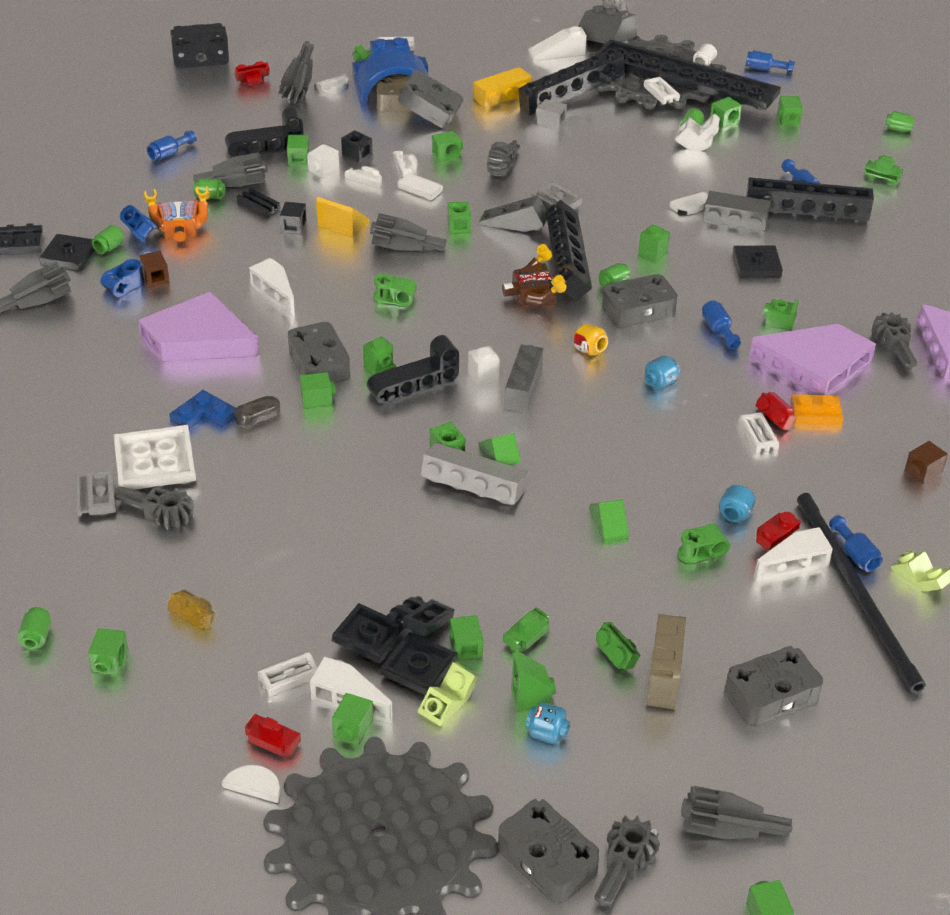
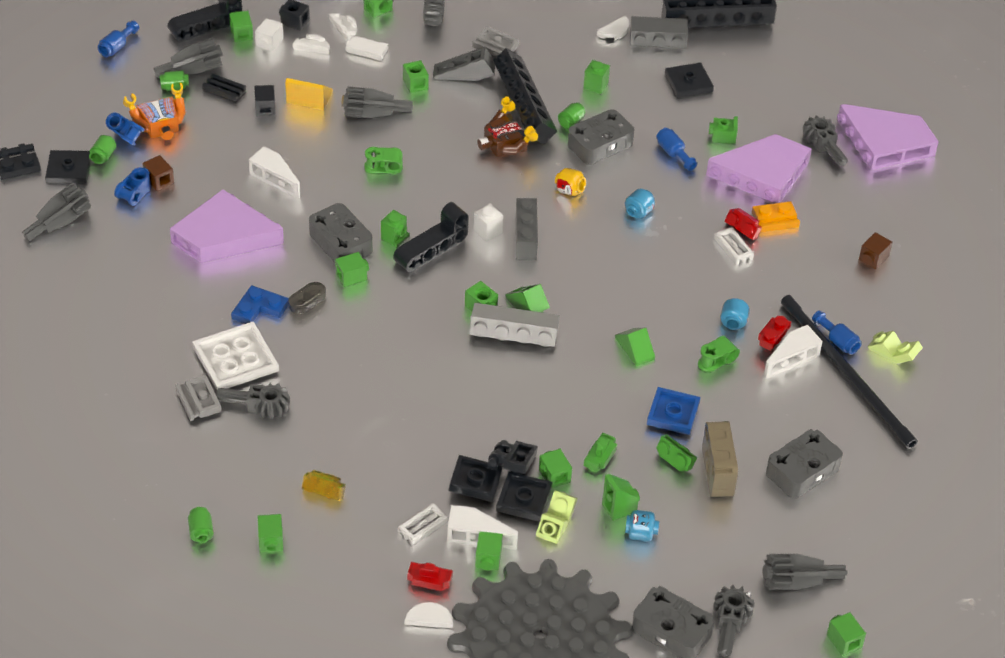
camera: 15 degrees left, 5 degrees up
none -> blue plate [647,387,701,435]

